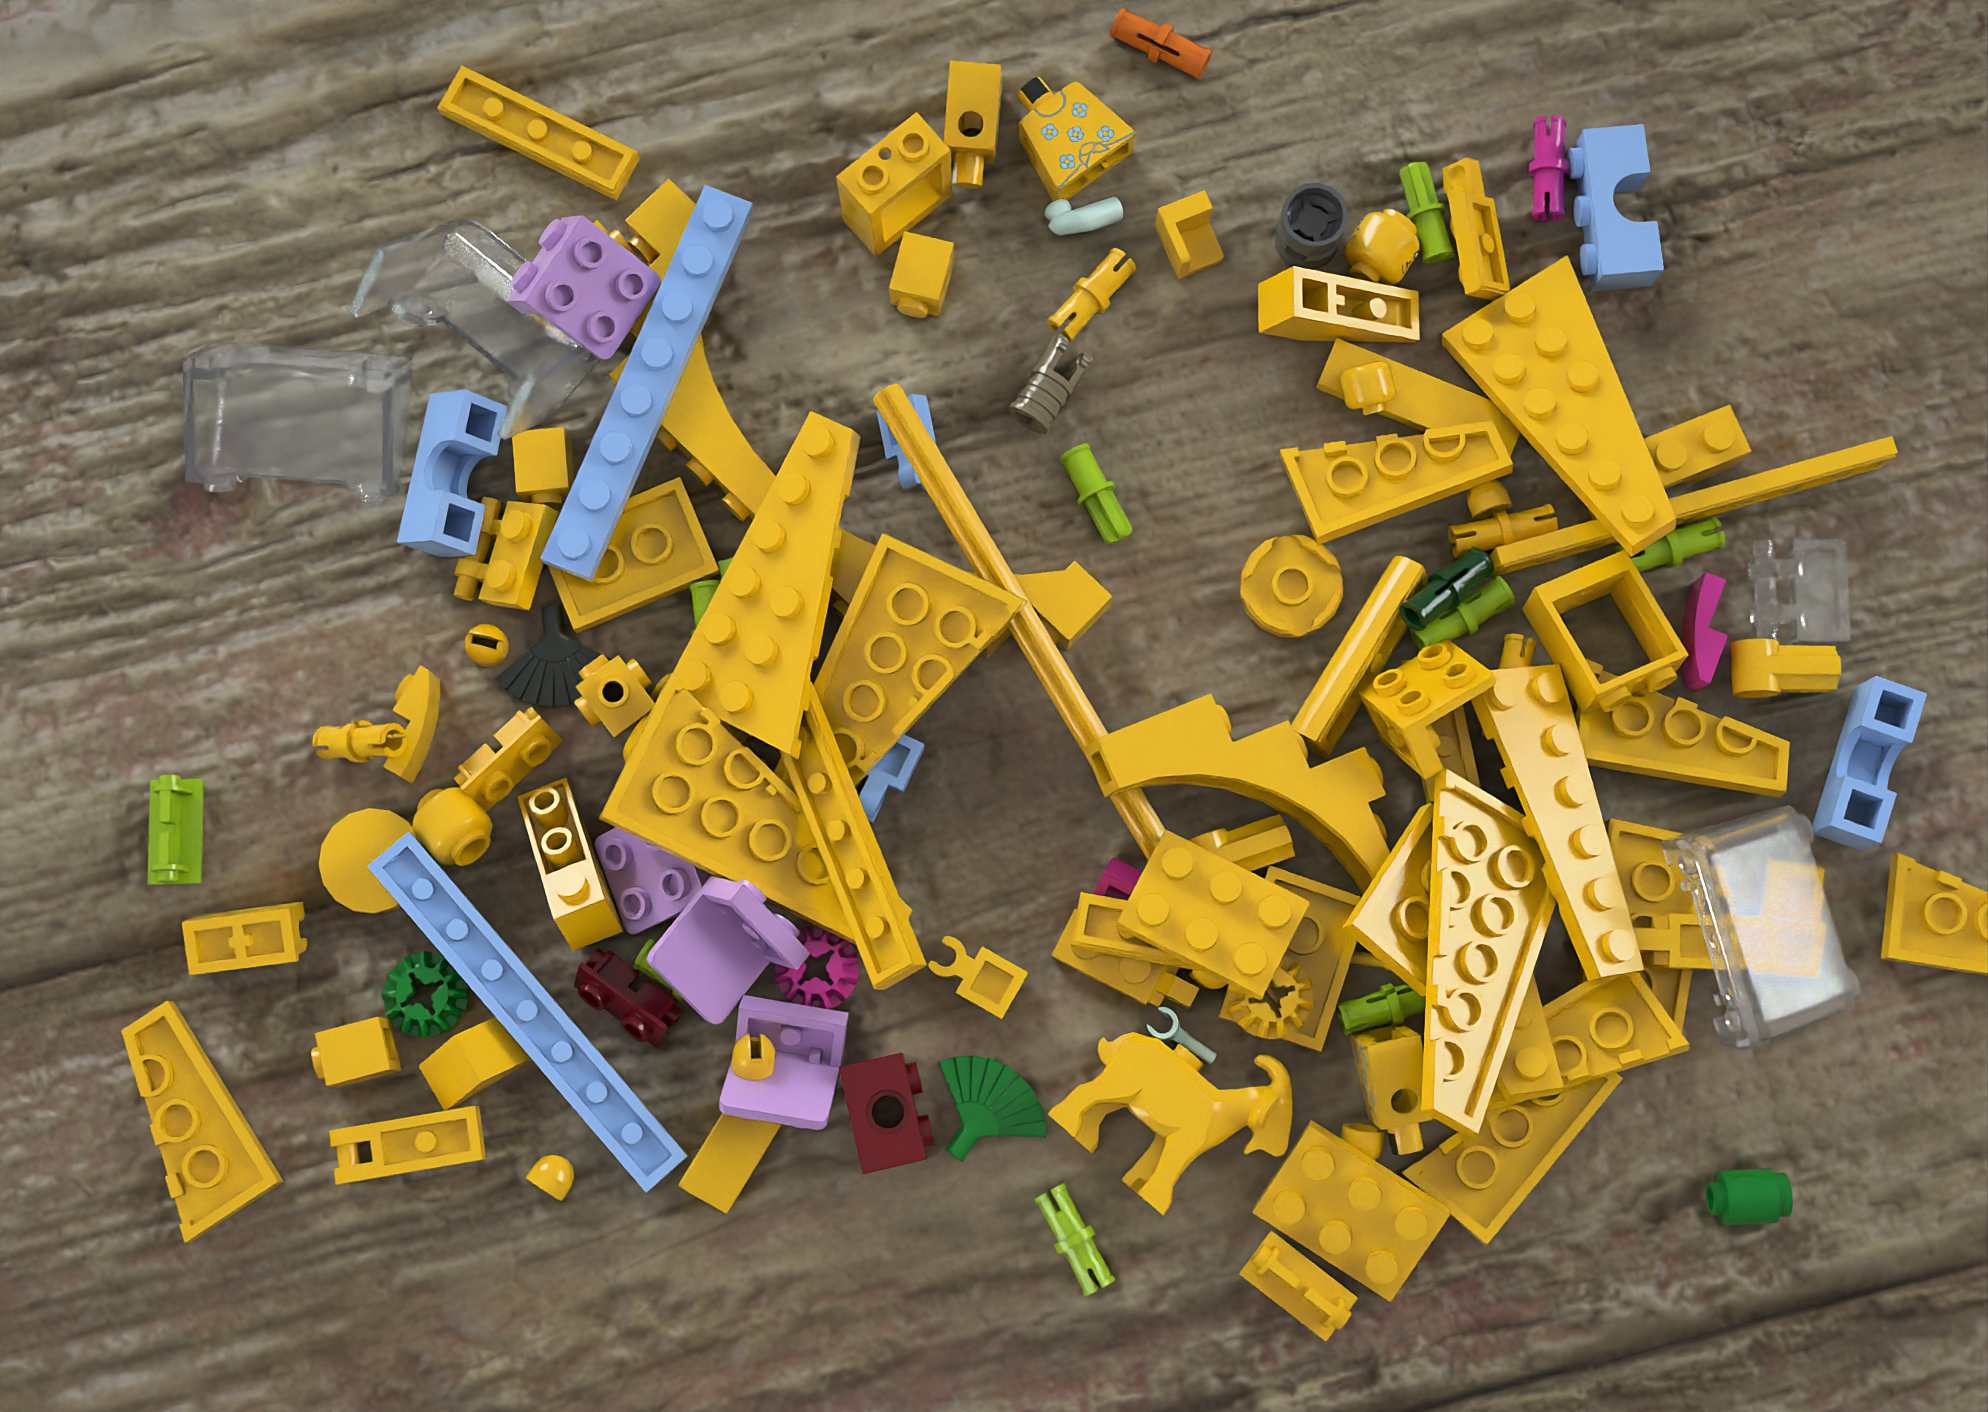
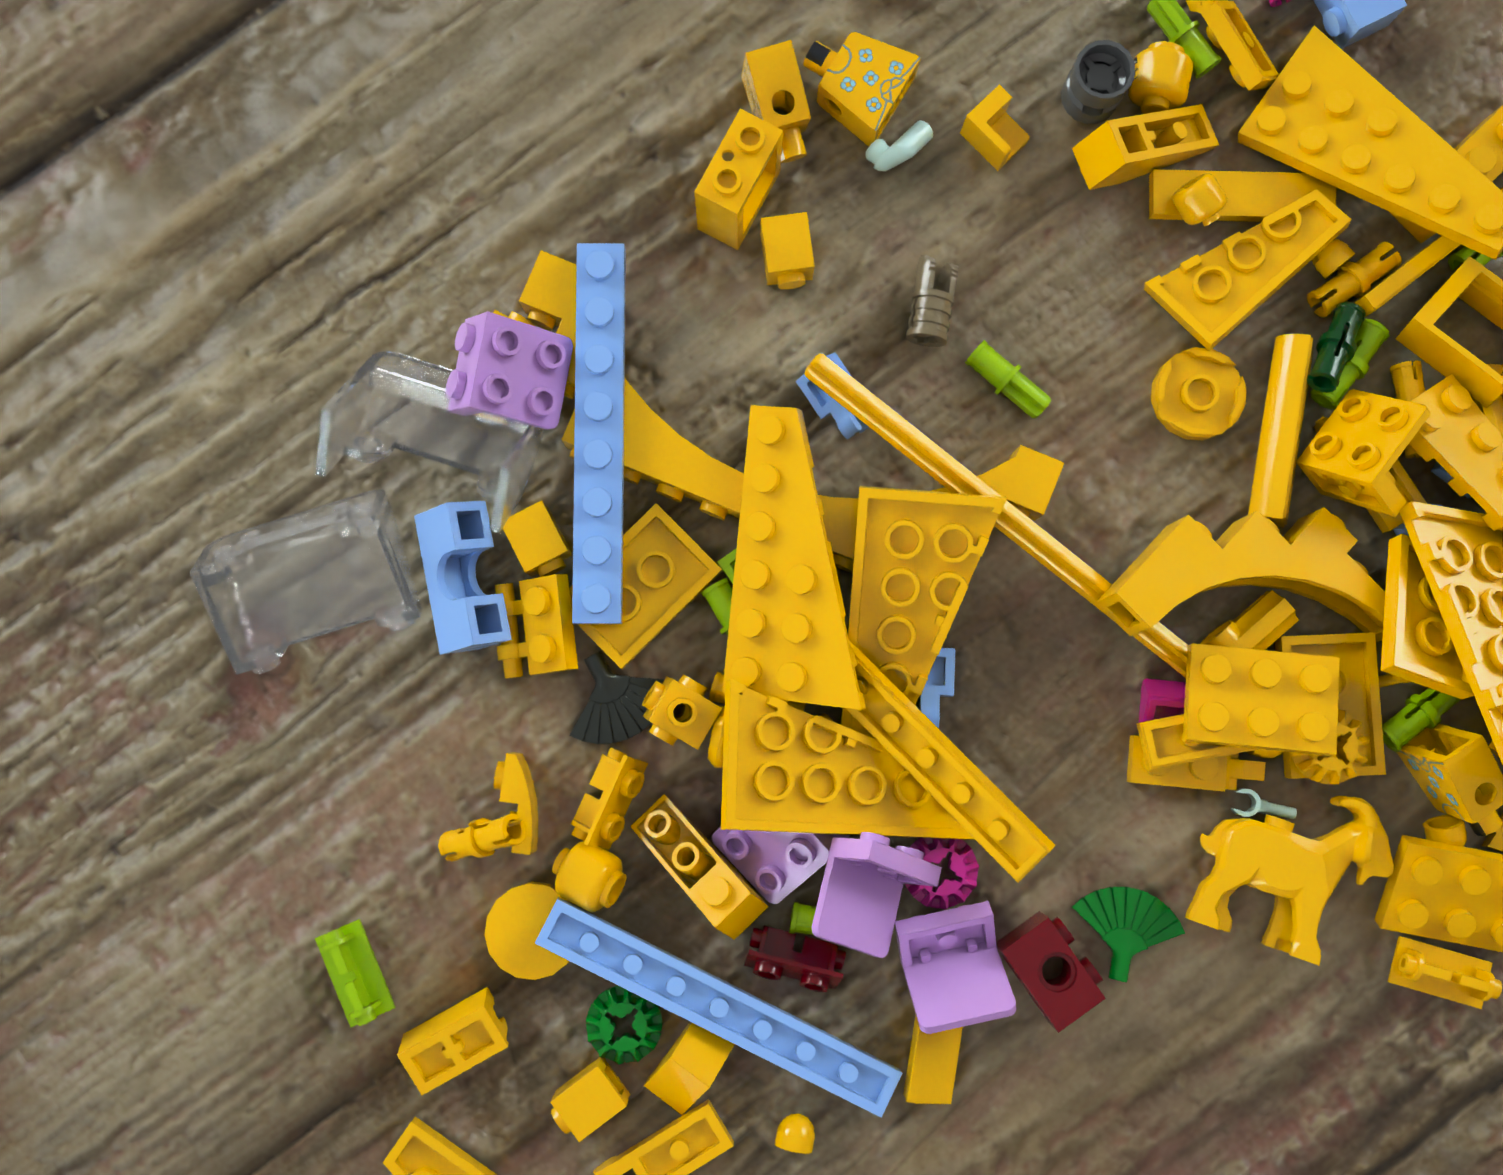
camera: 25 degrees left, 5 degrees up
yellow tile [437,66,640,201] -> none
yellow hinge [464,623,509,667] -> none
yellow hinge [731,1034,776,1081] -> none
yellow plate [928,936,1028,1020] -> none
lime pin [1034,1183,1116,1296] -> none
yellow pin [1046,248,1137,343] -> none

